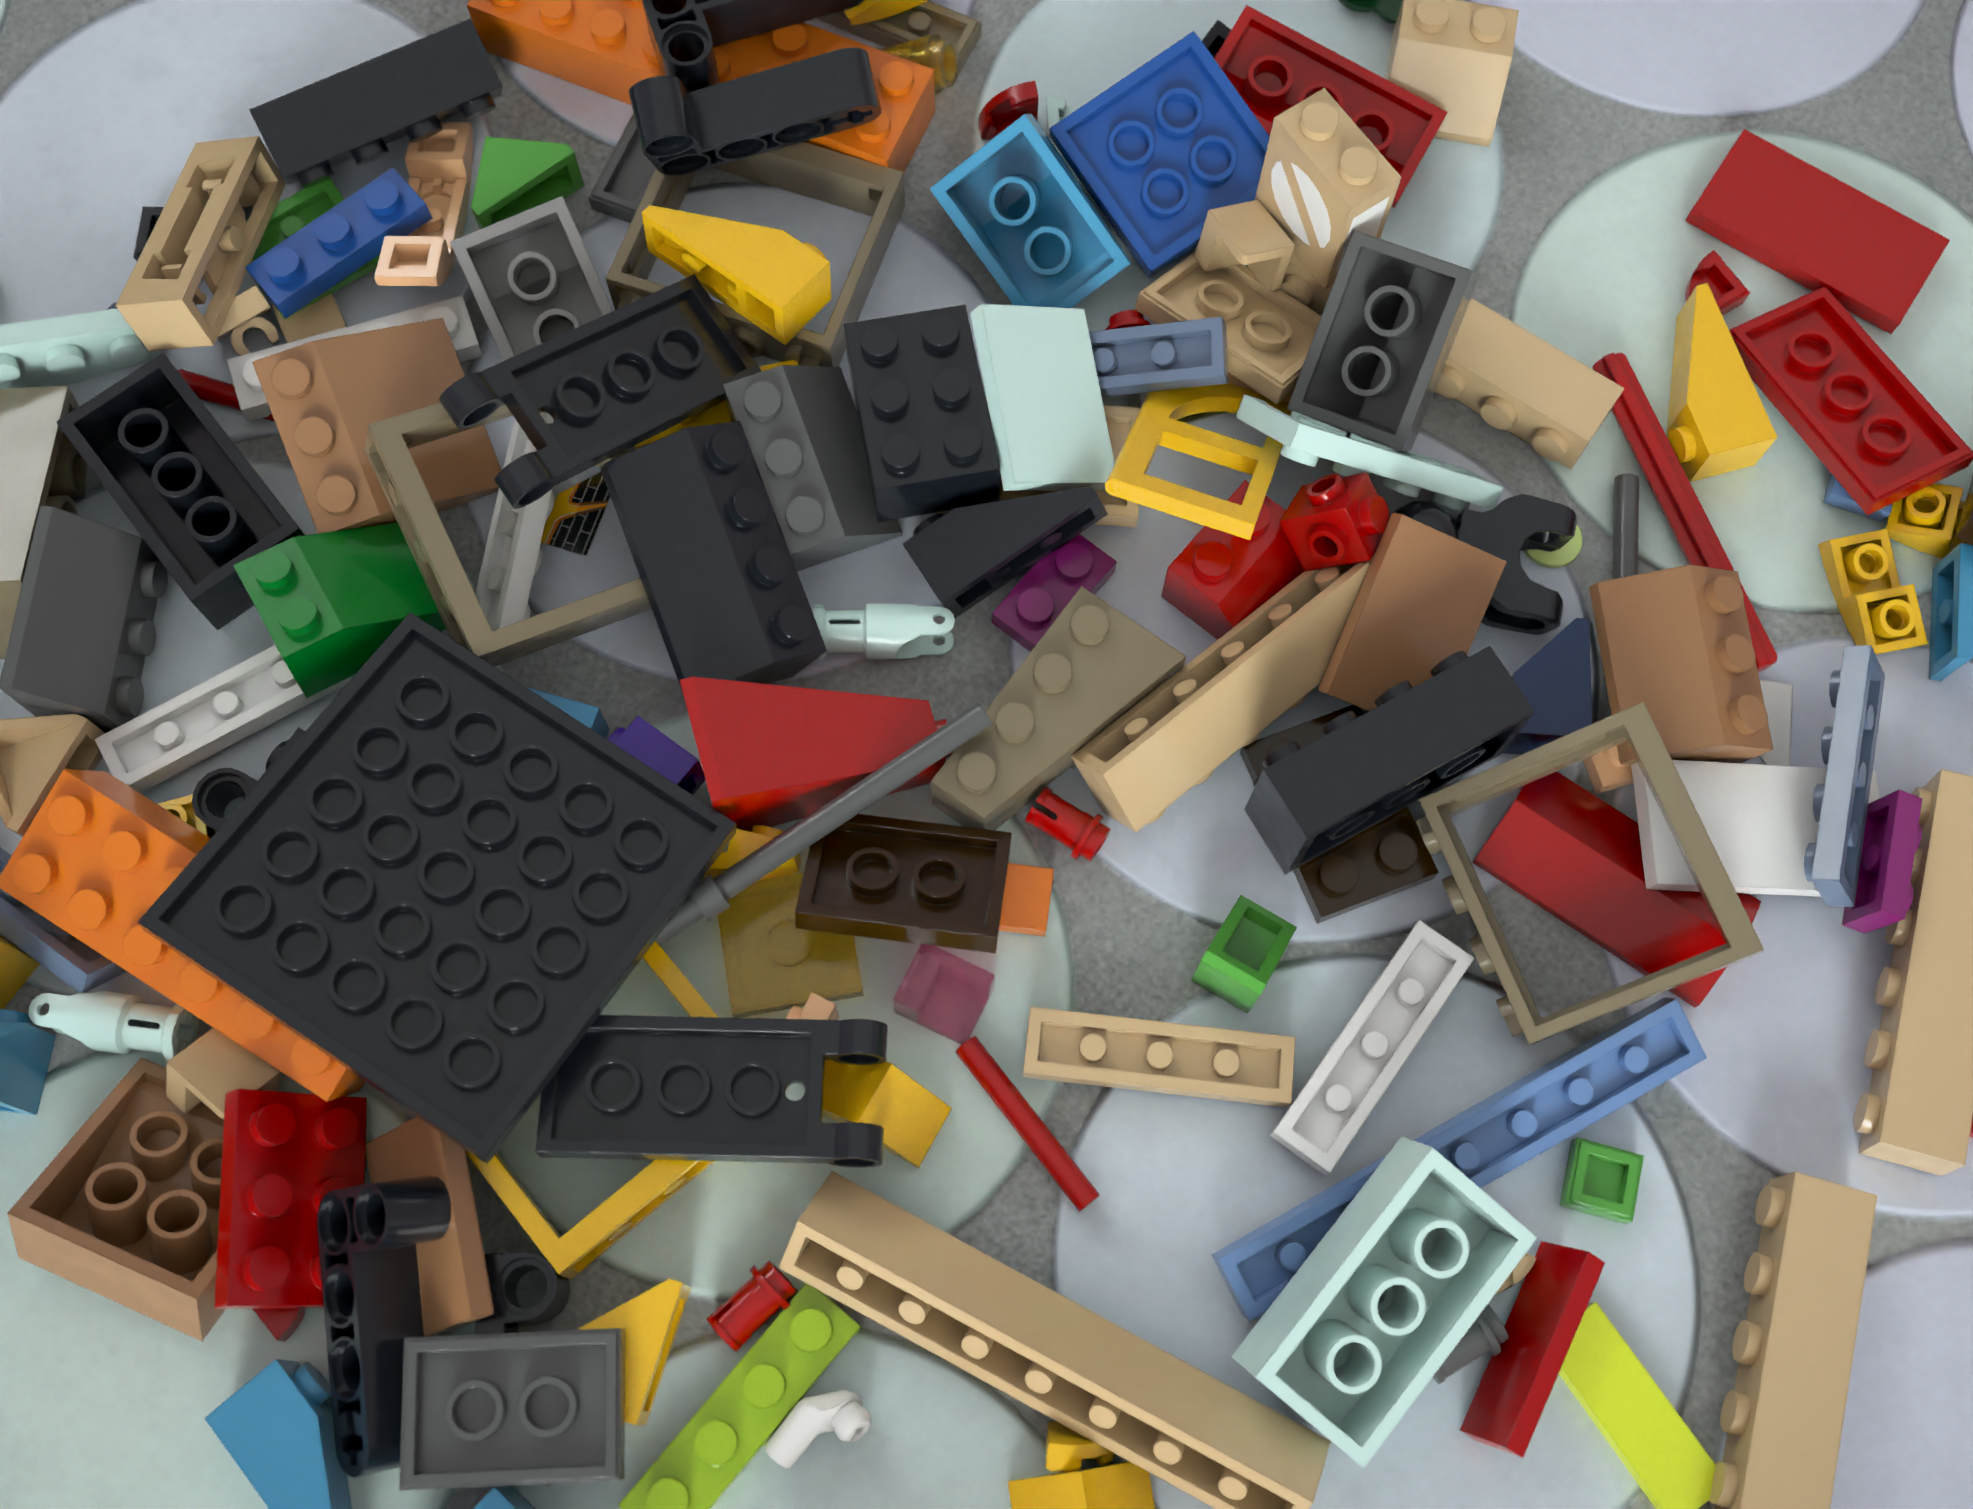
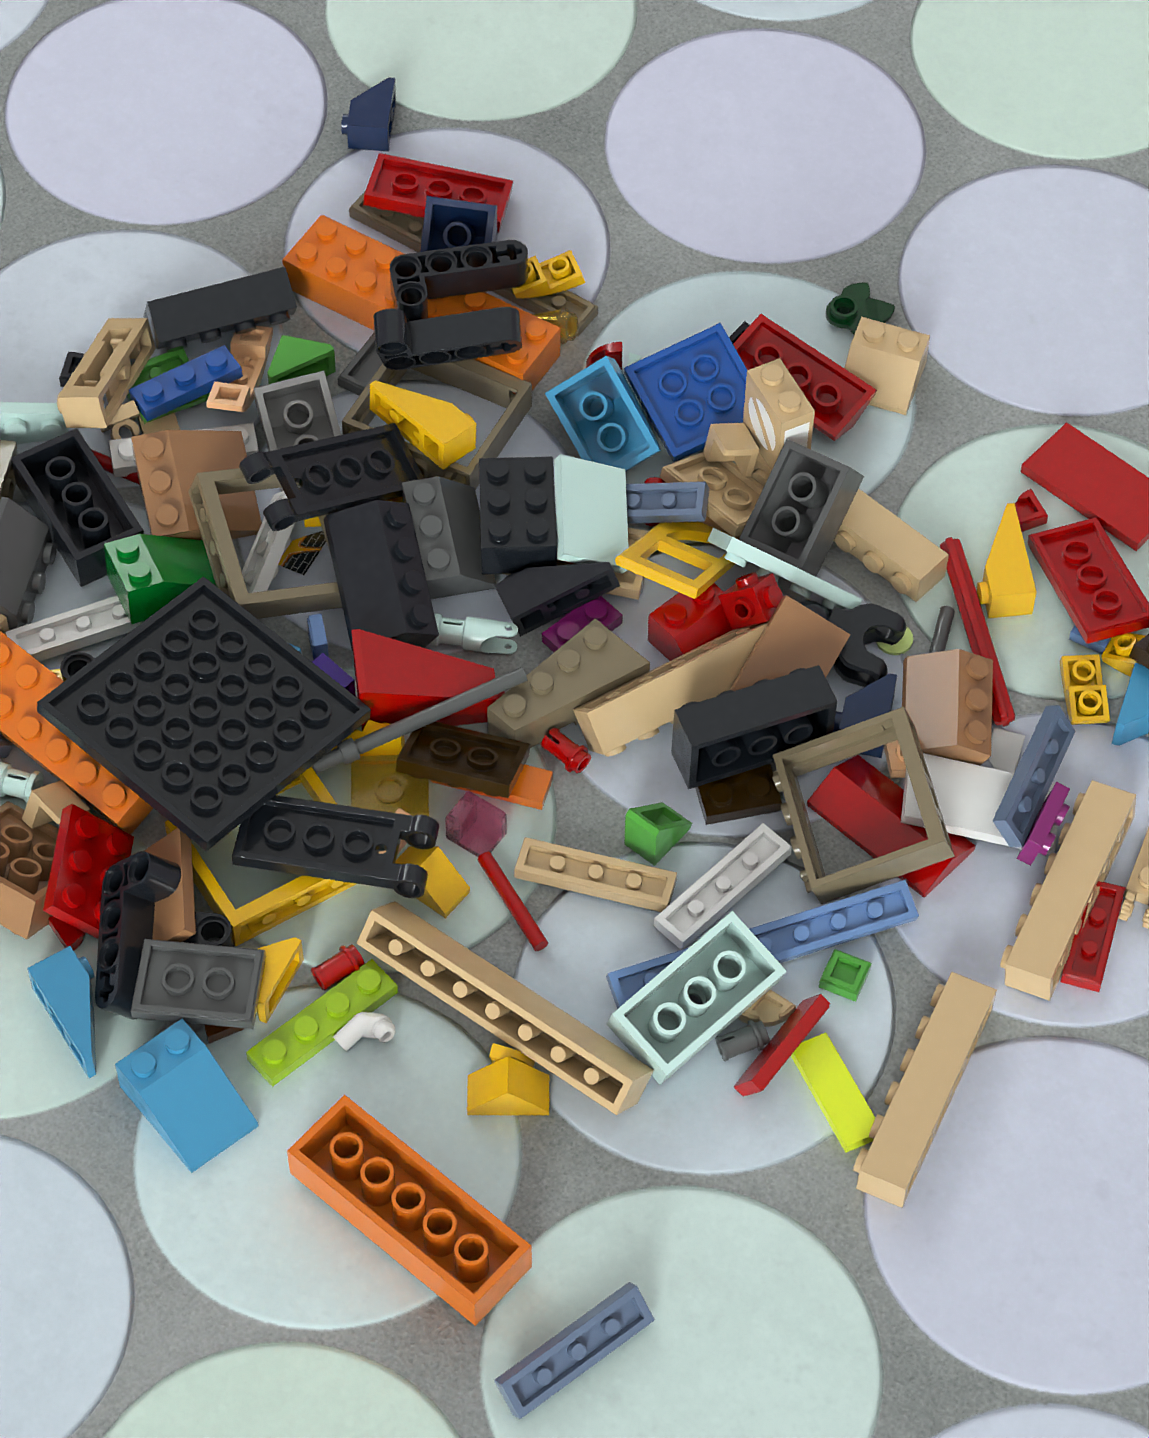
camera: 10 degrees right, 15 degrees down
none -> medium blue tile [307,613,329,660]

